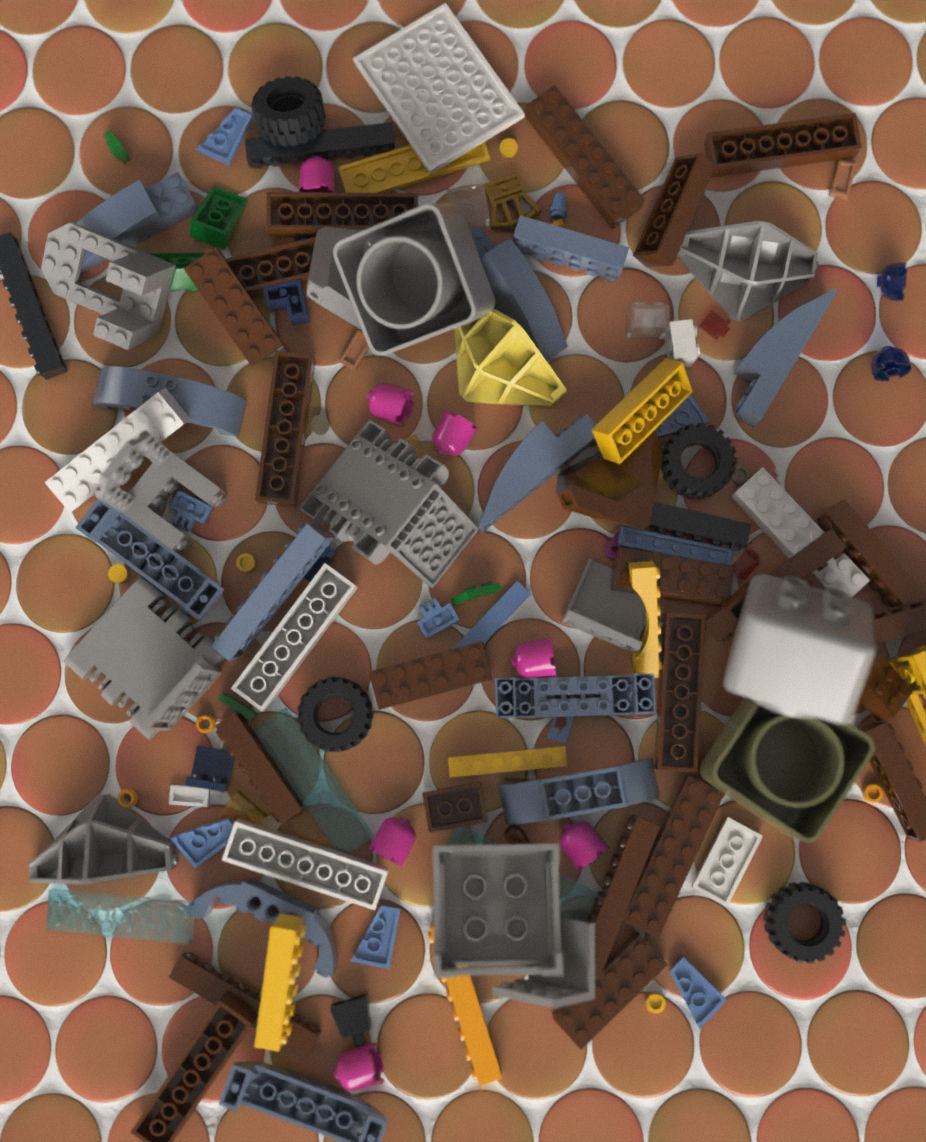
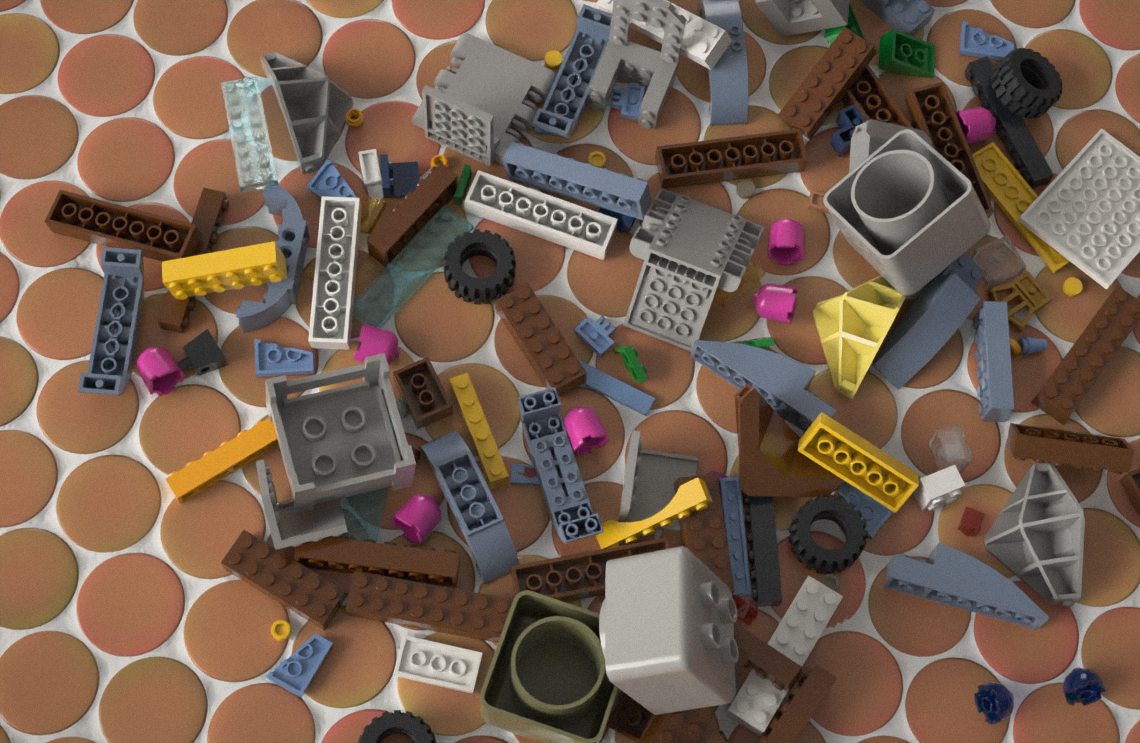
camera: 65 degrees right, 15 degrees down
none -> green plate [731,337,774,350]

